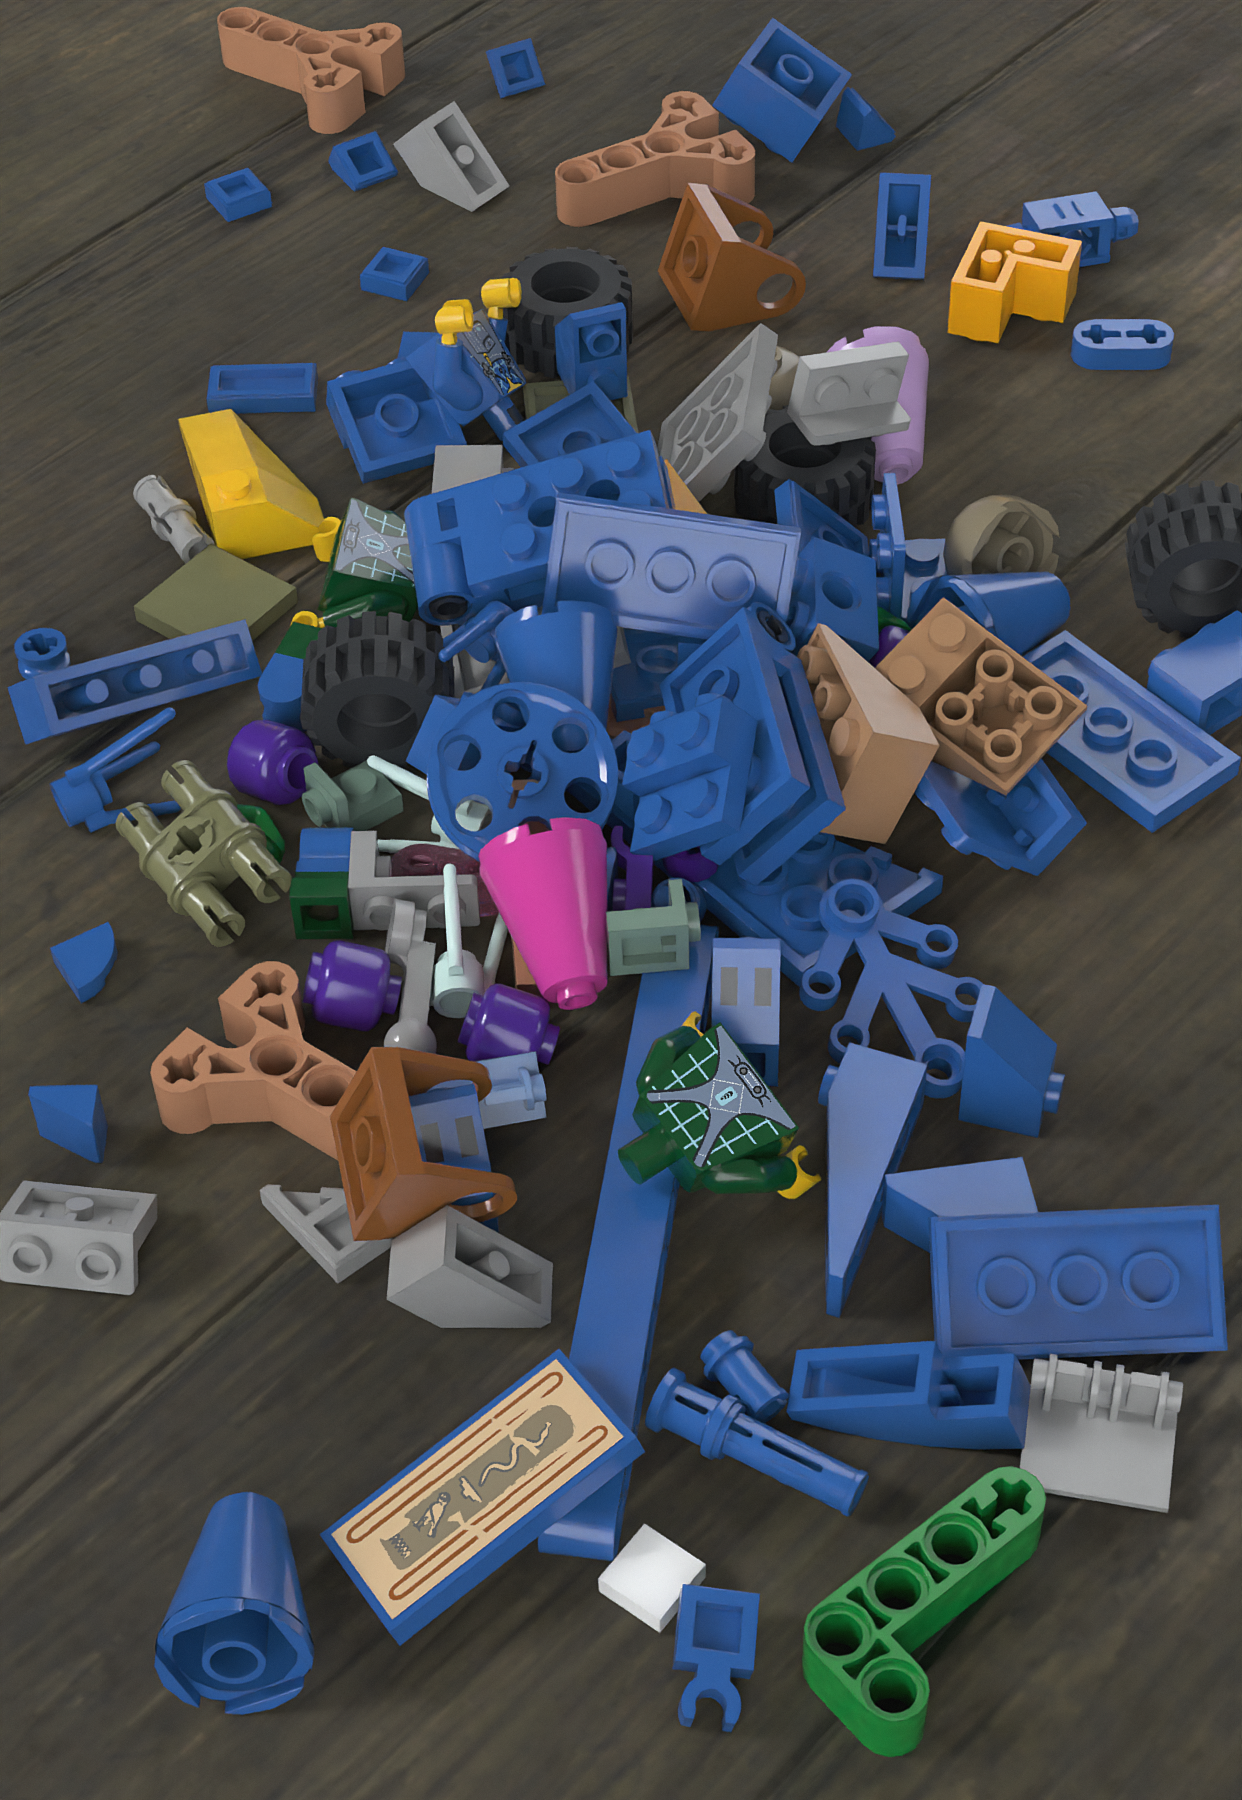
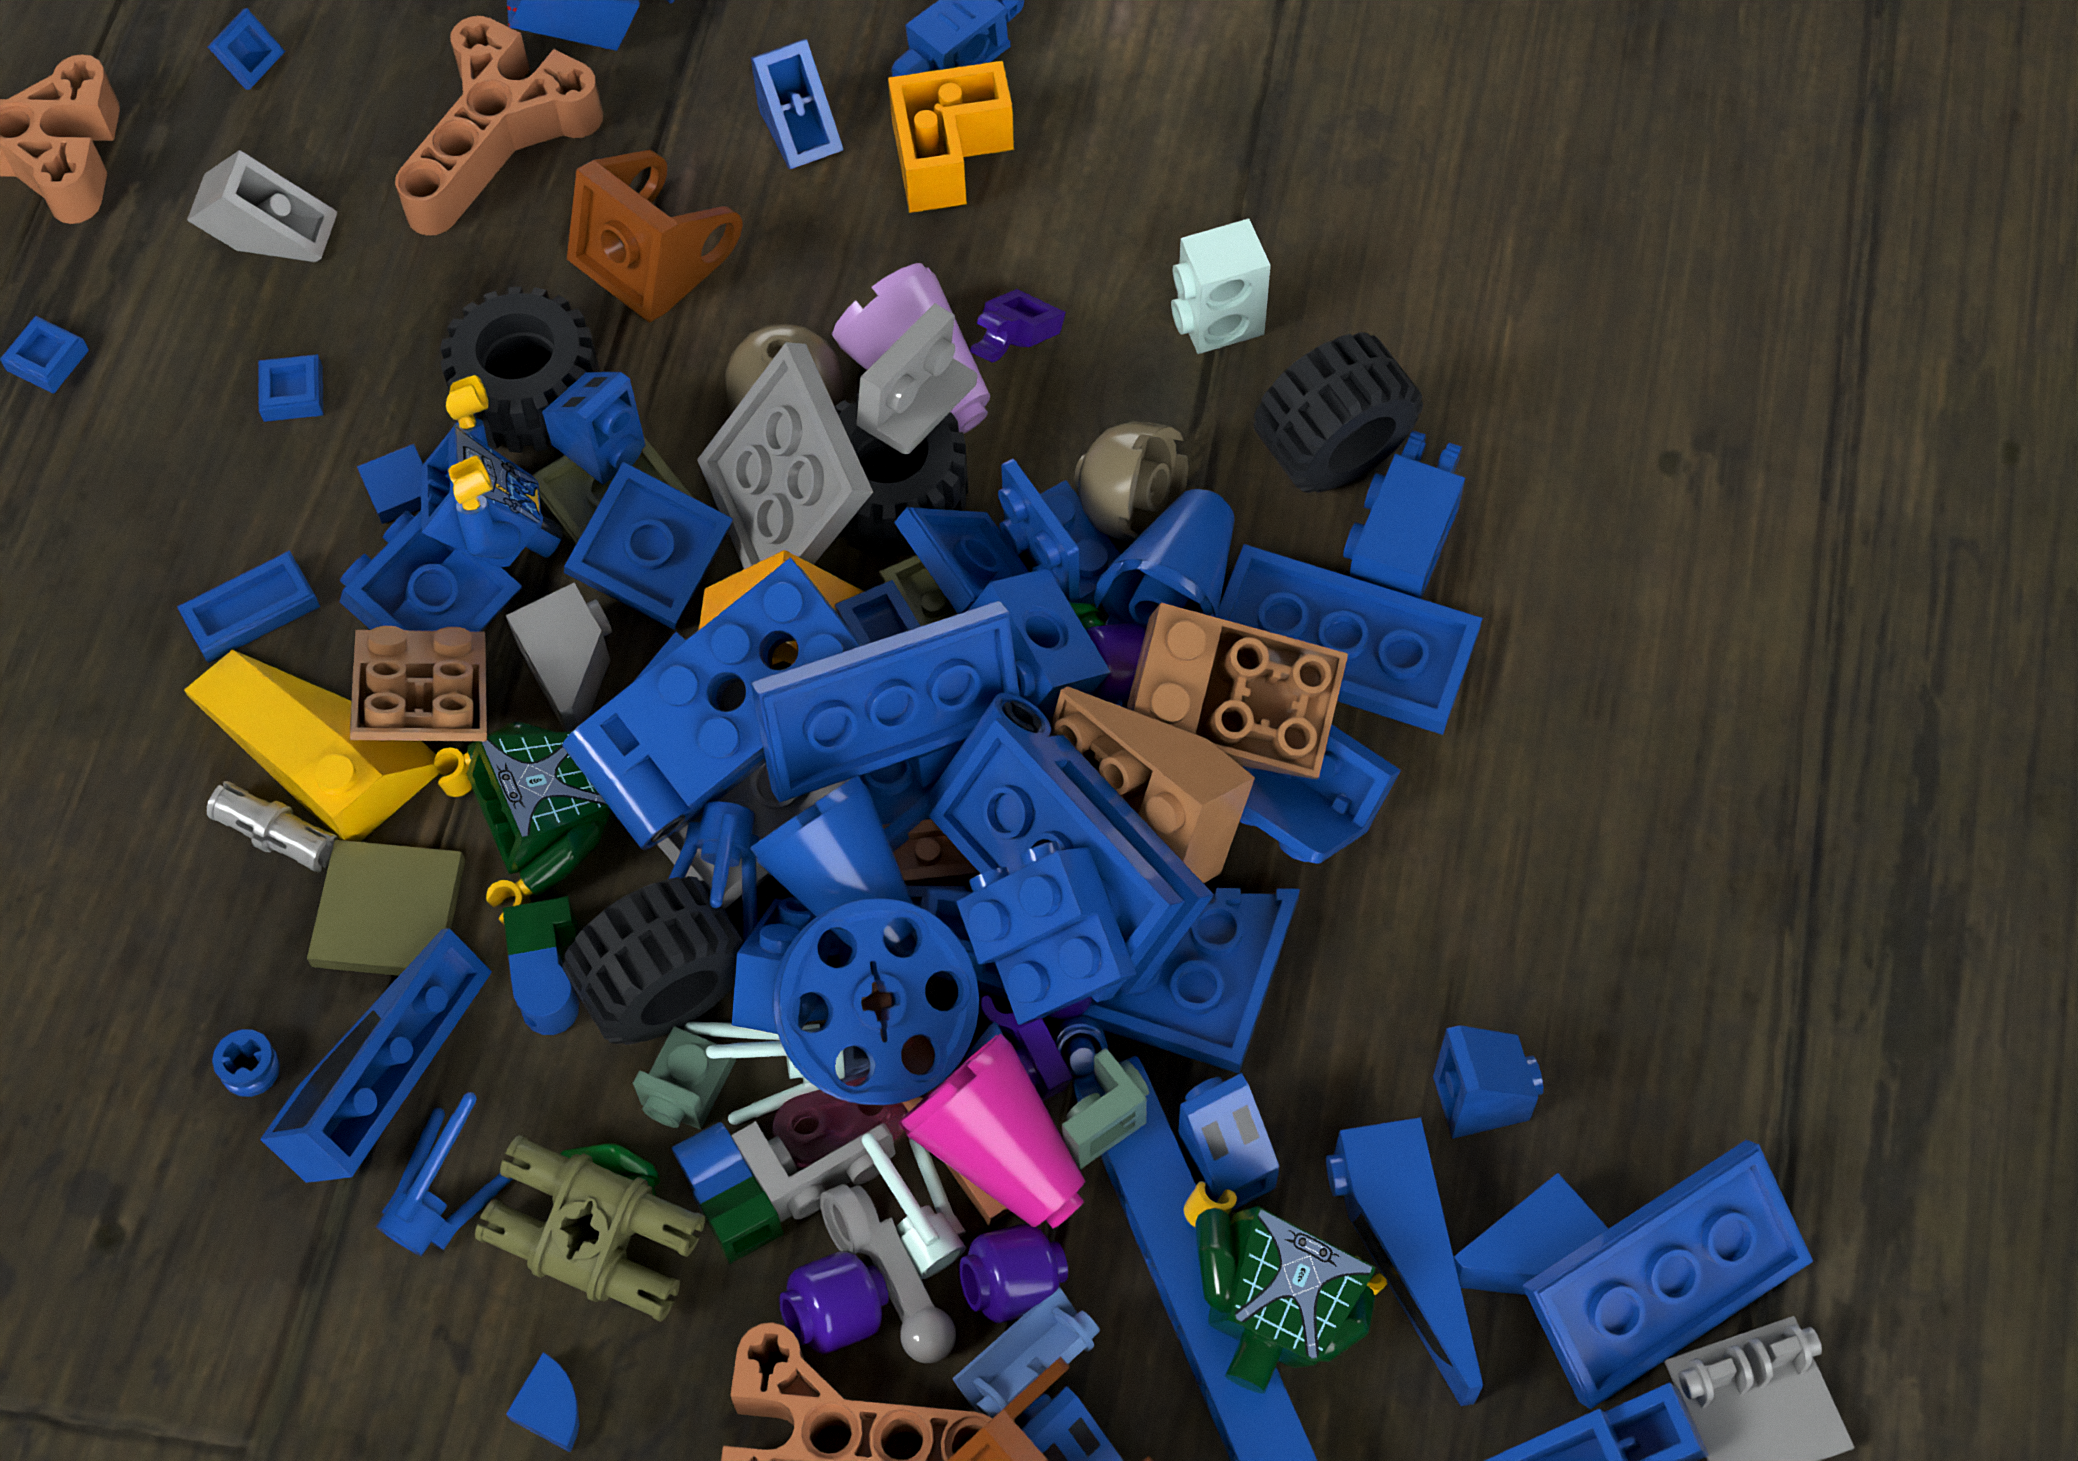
camera: 30 degrees left, 15 degrees up
dark purple head [227,720,318,805] -> none
blue slope [328,131,398,192] -> none
blue plant [799,878,983,1099] -> none
blue beam [1071,319,1174,370] -> none
none -> medium nougat slope [350,626,487,741]
none -> dark purple plate [970,289,1066,363]
none -> light aqua brick [1171,219,1271,354]

